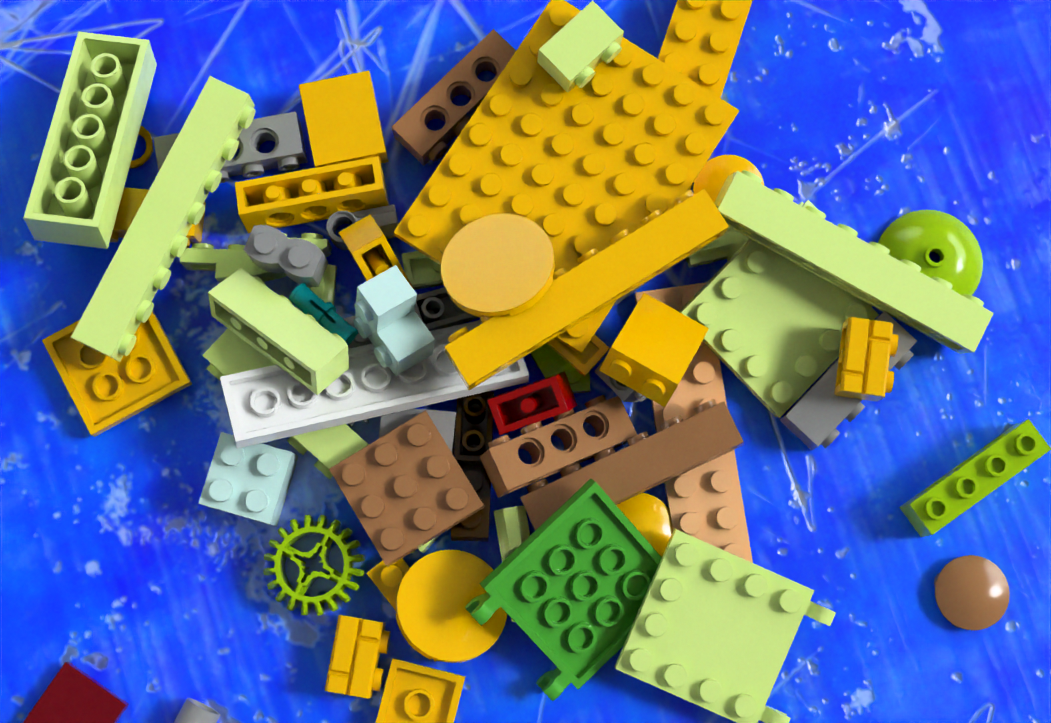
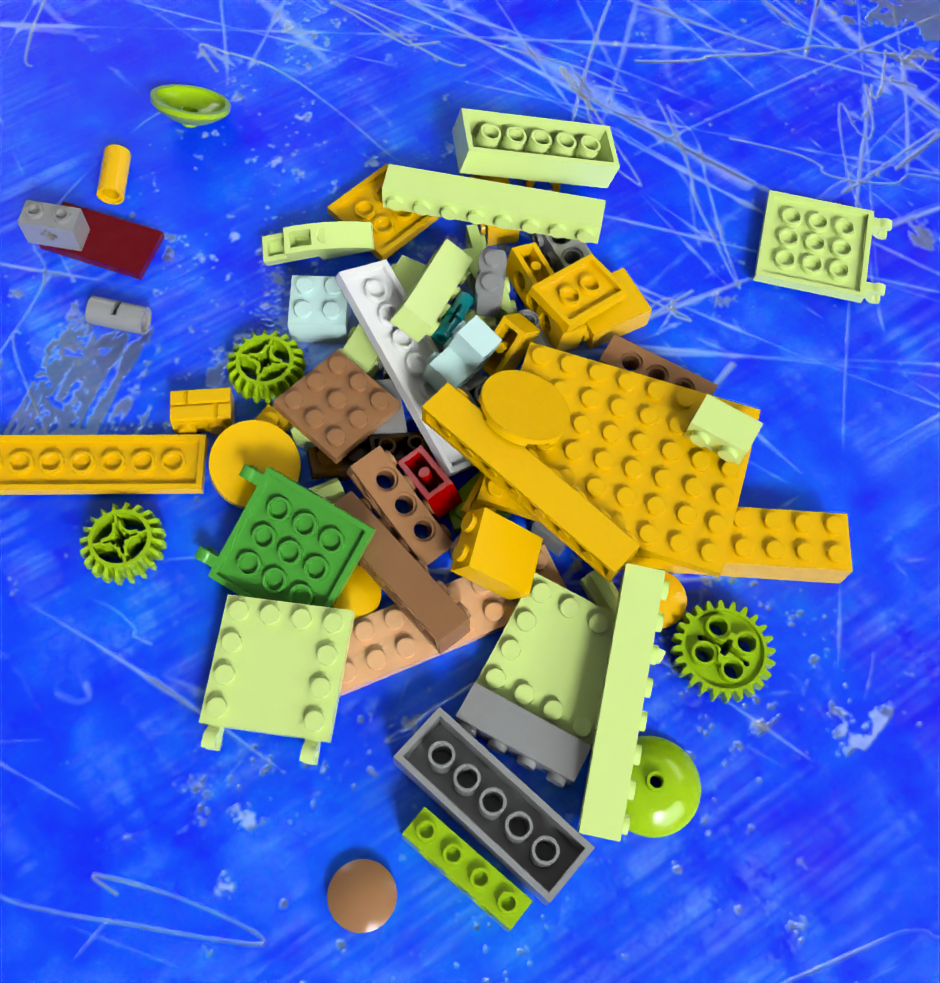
camera: 70 degrees right, 15 degrees down
yellow brick [834,317,898,401] -> none
none -> yellowish green slope [262,221,375,266]
none -> light grey brick [393,706,595,906]
none -> yellow plate [528,253,629,333]
none -> lime gear [670,600,776,704]

